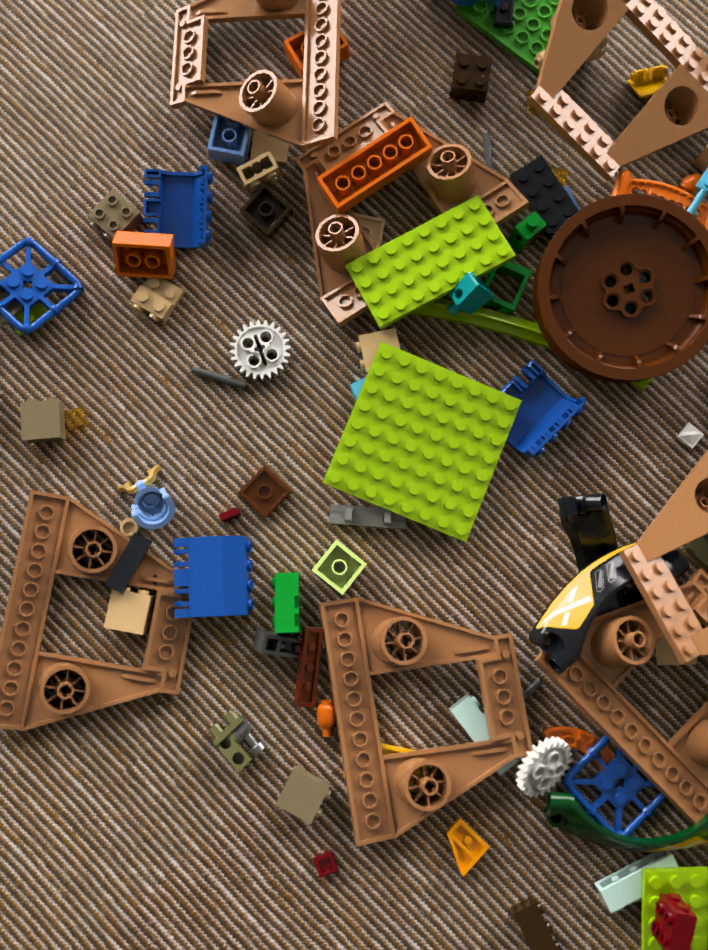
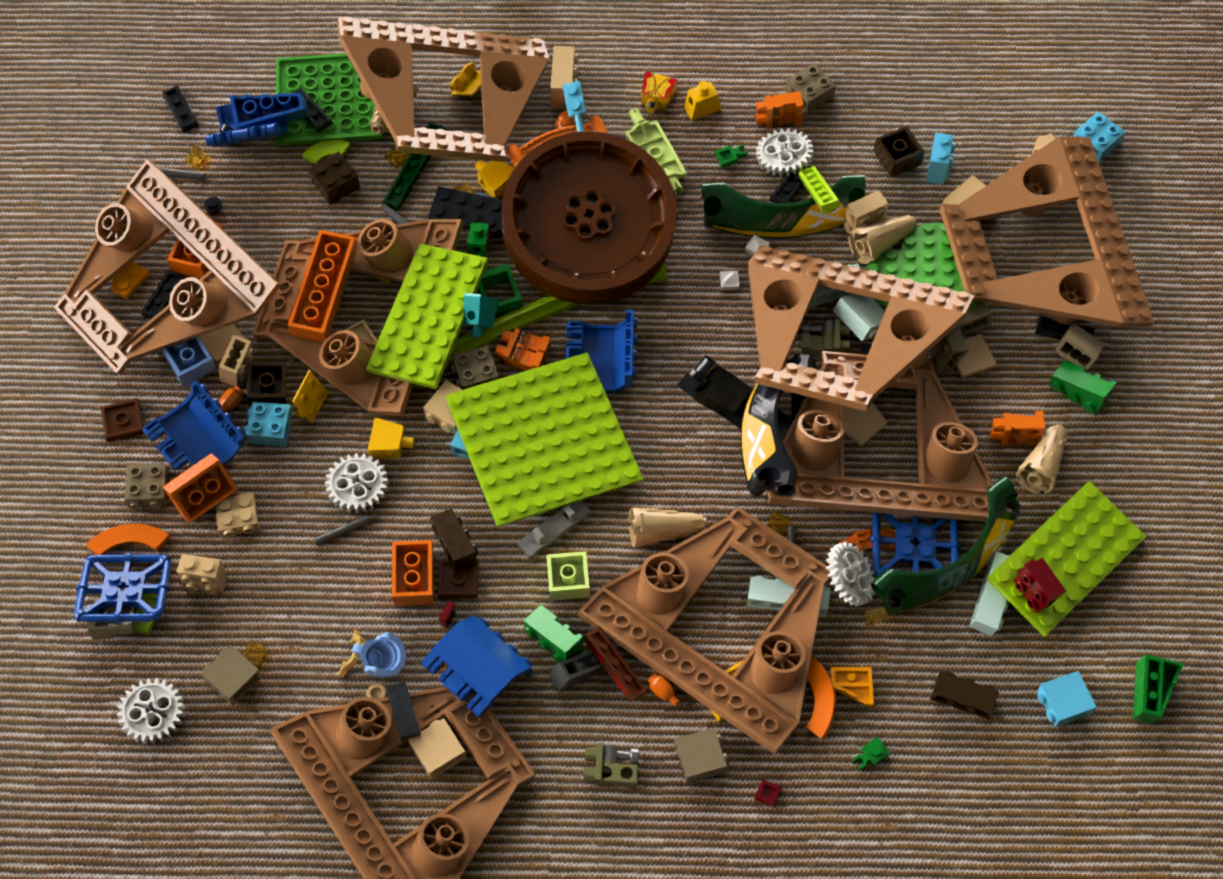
camera: 40 degrees left, 20 degrees down
none -> orange tile [86,524,170,555]
none -> reddish brown tile [100,398,145,442]
none -> light orange wing [111,261,150,300]
none -> black tile [141,270,185,319]
none -> tan brick [177,554,228,594]
none -> black plate [204,197,222,214]
none -> orange plant [219,386,244,413]
none -> medium azure brick [244,401,293,447]
none -> yellow hinge [292,370,329,423]
none -> lime tile [302,140,351,164]
none -> yellow torso [368,418,415,459]
none -> dark green tile [382,122,446,210]
none -> orange brick [392,540,434,606]
none -> dark brown brick [430,508,478,572]
none -> dark tan brick [450,345,499,390]
none -> yellow torso [475,160,514,199]
none -> orange hips [495,328,551,371]
none -> tan cone [629,507,707,547]
none -> clear yellow tile [767,512,791,537]
none -> orange tile [806,657,836,740]
none -> green plate [852,737,890,771]
none -> clear yellow tile [864,607,887,626]

